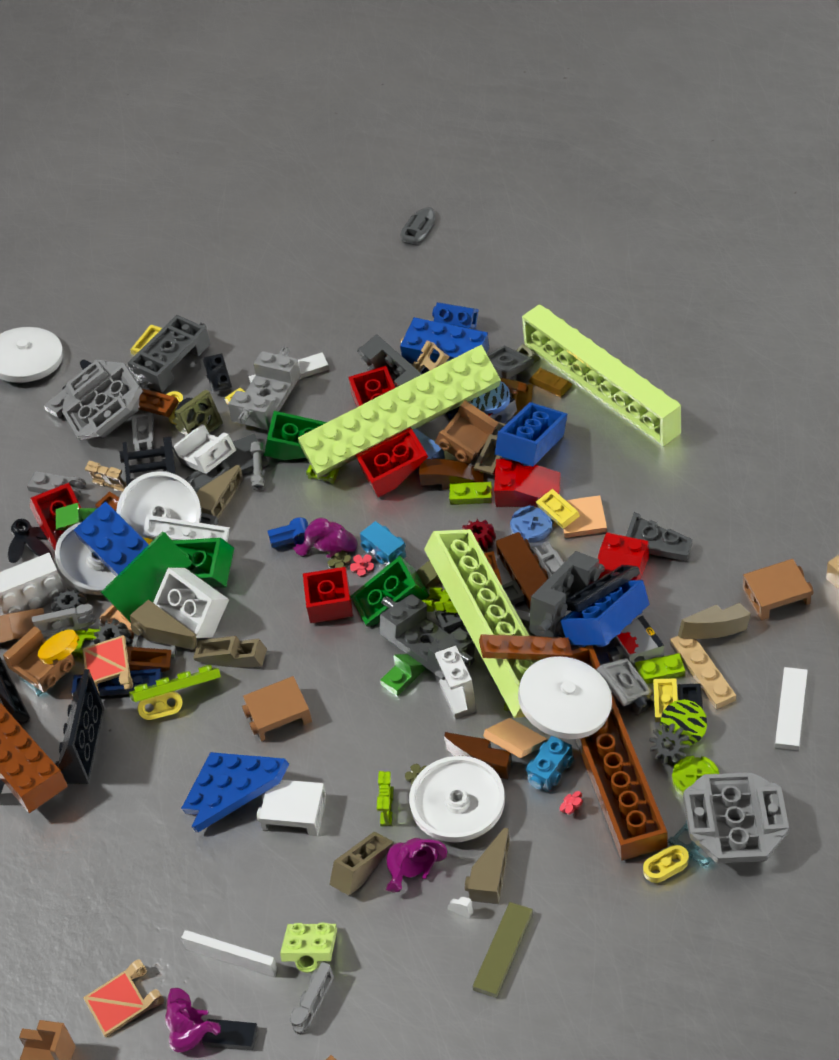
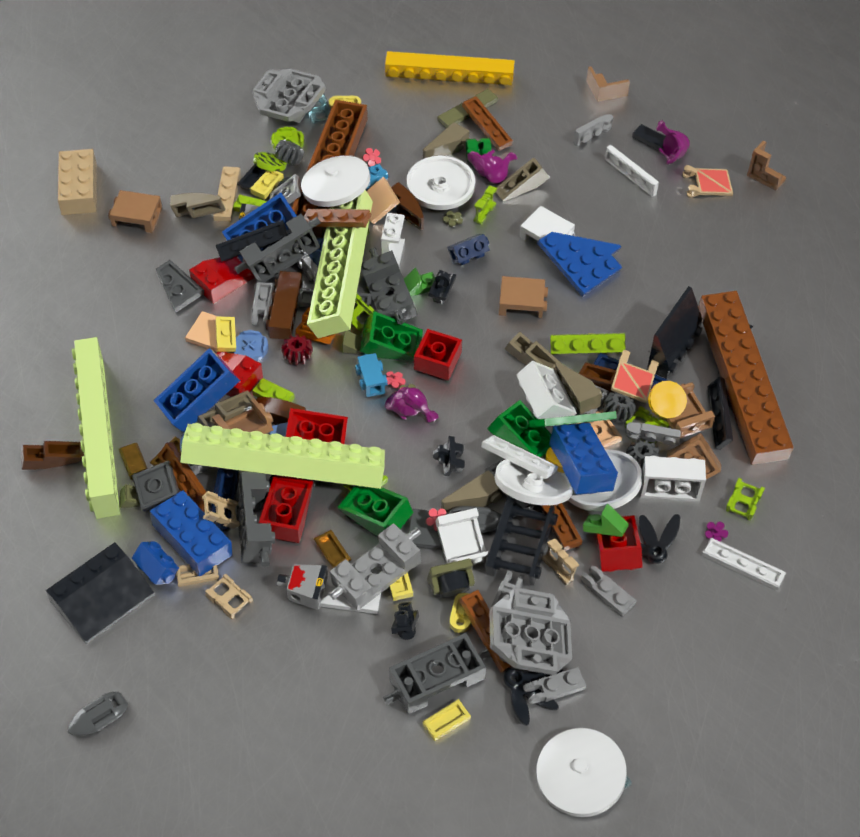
camera: 160 degrees left, 5 degrees up
light grey bar [251,442,264,490] -> none
blue piece [267,517,308,548] -> none
yellowish green plate [280,922,337,973] -> none
white tile [447,897,473,919] -> none
white tile [775,667,807,751] -> none
none -> reddish brown slope [21,441,84,470]
none -> black slope [46,542,155,644]
none -> tan piece [205,573,253,620]
none -> light grey torso [277,565,328,610]
none -> pearl gold tile [314,530,351,568]
none -> yellow brick [385,51,514,85]
none -> coral plant [426,508,446,531]
none -> black hips [429,270,456,304]
none -> black hips [433,436,465,476]
none -> dark blue brick [447,234,490,265]
none -> dark orange plate [462,96,513,151]
none -> green wheel [466,138,491,161]

